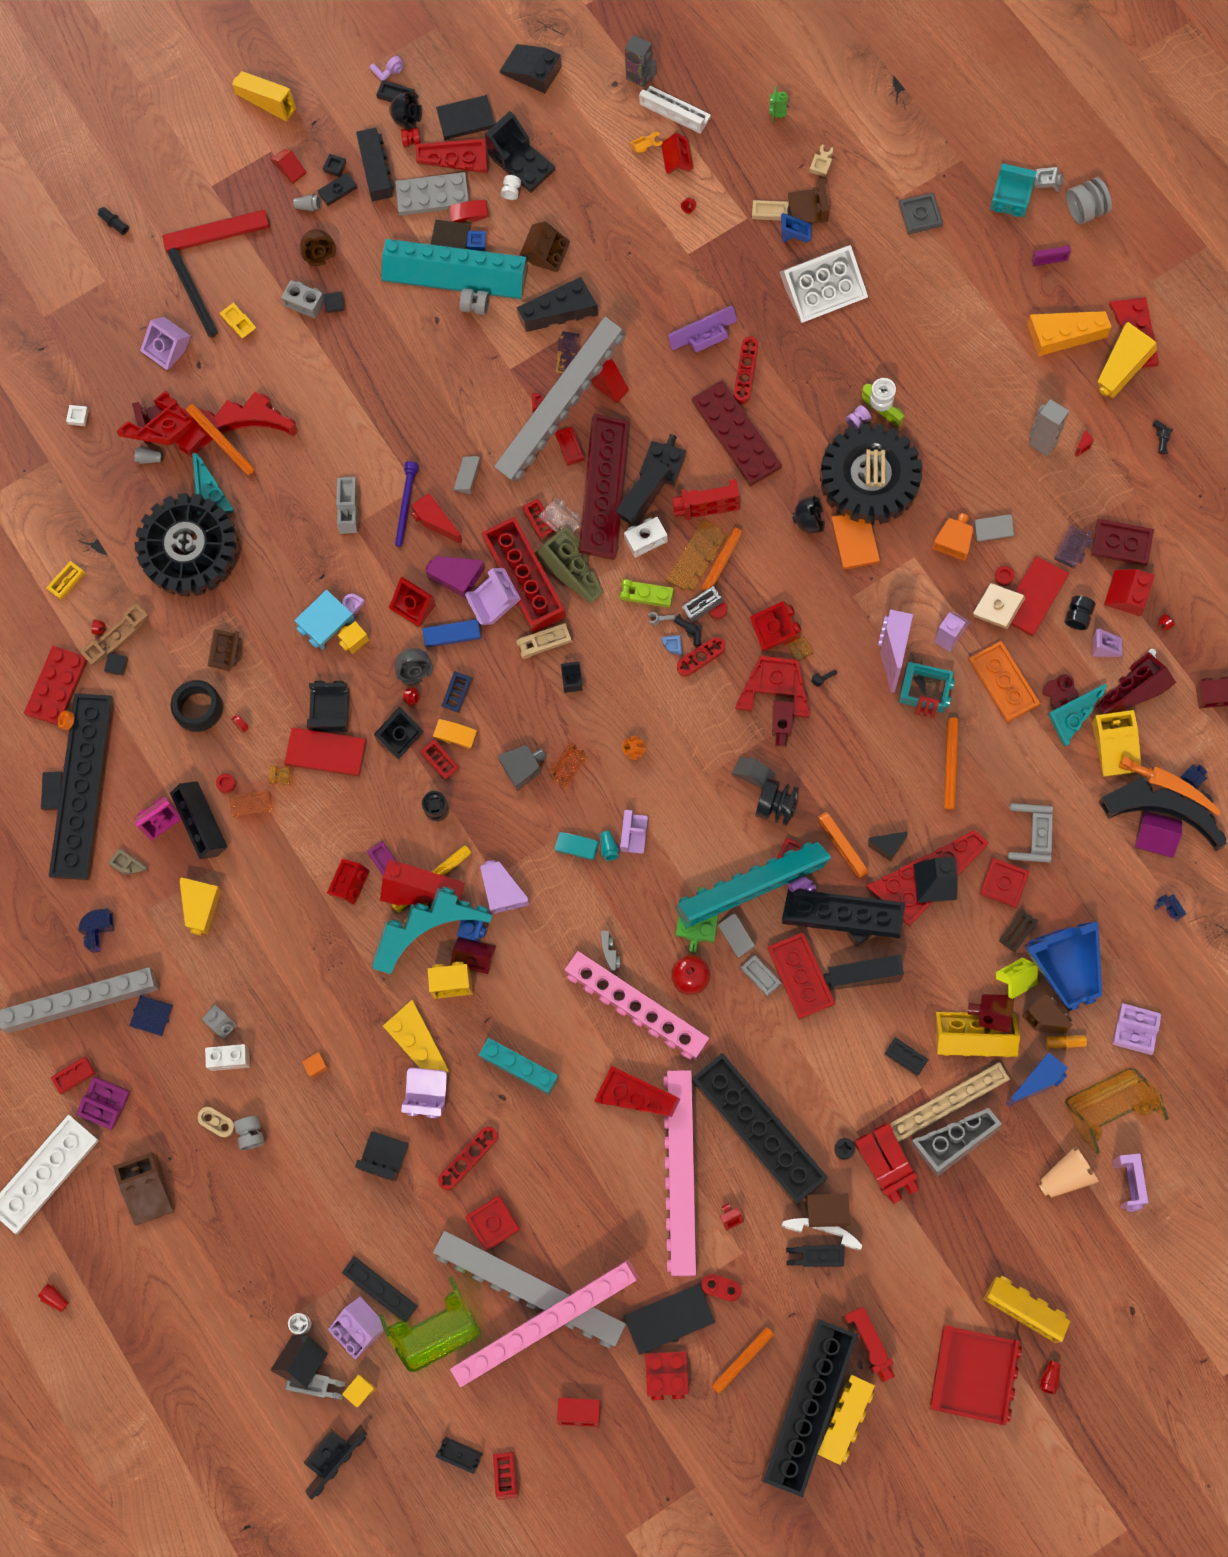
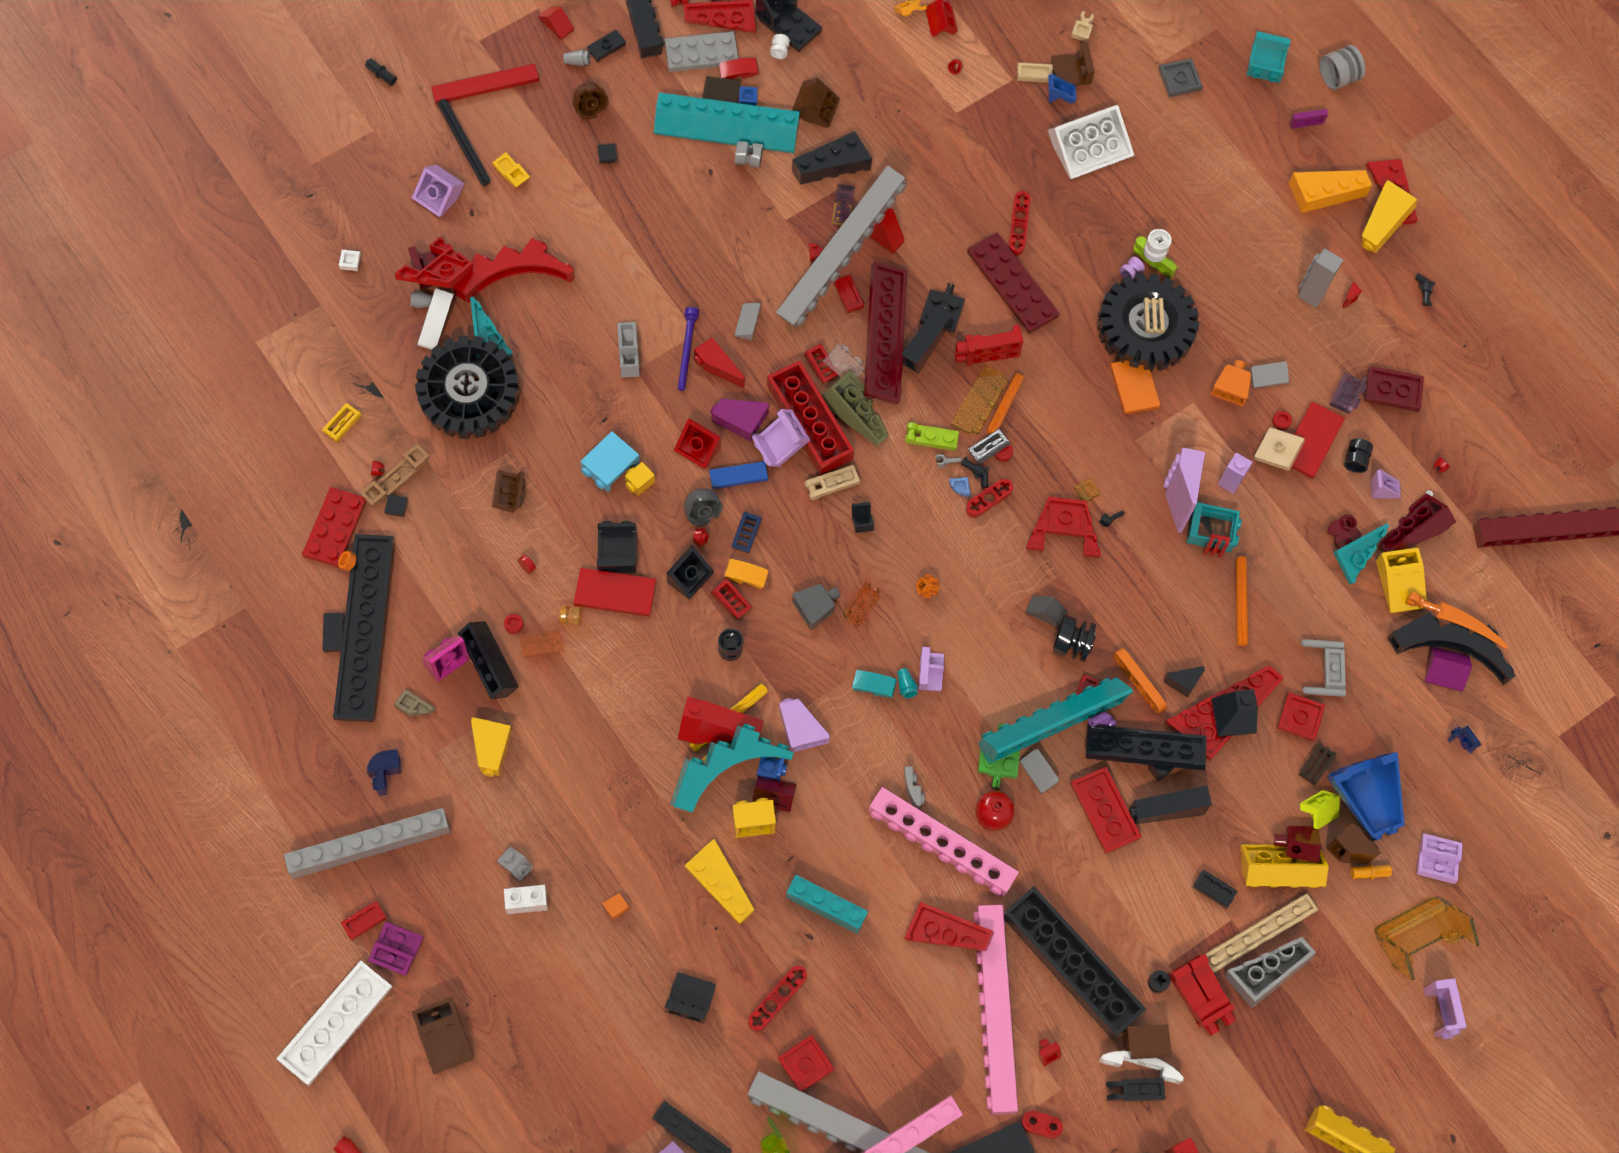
camera: 15 degrees left, 5 degrees down
clear blue piece [129,995,173,1036] -> none
black tyre [170,680,223,732] -> none
orange axle [186,404,255,476] -> none
tan plate [197,1107,235,1138] -> none
light grey wheel [234,1116,265,1150] -> none
light grey brick [281,280,325,319] -> none
black plate [323,154,347,177] -> none
red bracket [327,858,369,905] -> none
lavender tile [342,594,365,617] -> none
magenta tile [367,841,397,876] -> none
bracket [401,1067,447,1118] -> none
white brick [624,517,668,558] -> none
medium lavender bracket [668,306,737,352] -> none
light grey tile [740,955,782,997] -> none
red plate [750,601,802,651] -> none
dark red torso [772,701,793,747] -> none
black cylinder [792,495,825,533] -> none
orange tile [968,640,1041,723] -> none
blue slope [1006,1052,1068,1106] -> none
light grey bracket [1034,167,1064,192] -> none
light nougat cone [1039,1146,1099,1198] -> none
red slope [1104,569,1155,616] -> none
clear blue bracket [1179,764,1209,789] -> none
none -> white slope [417,288,453,350]

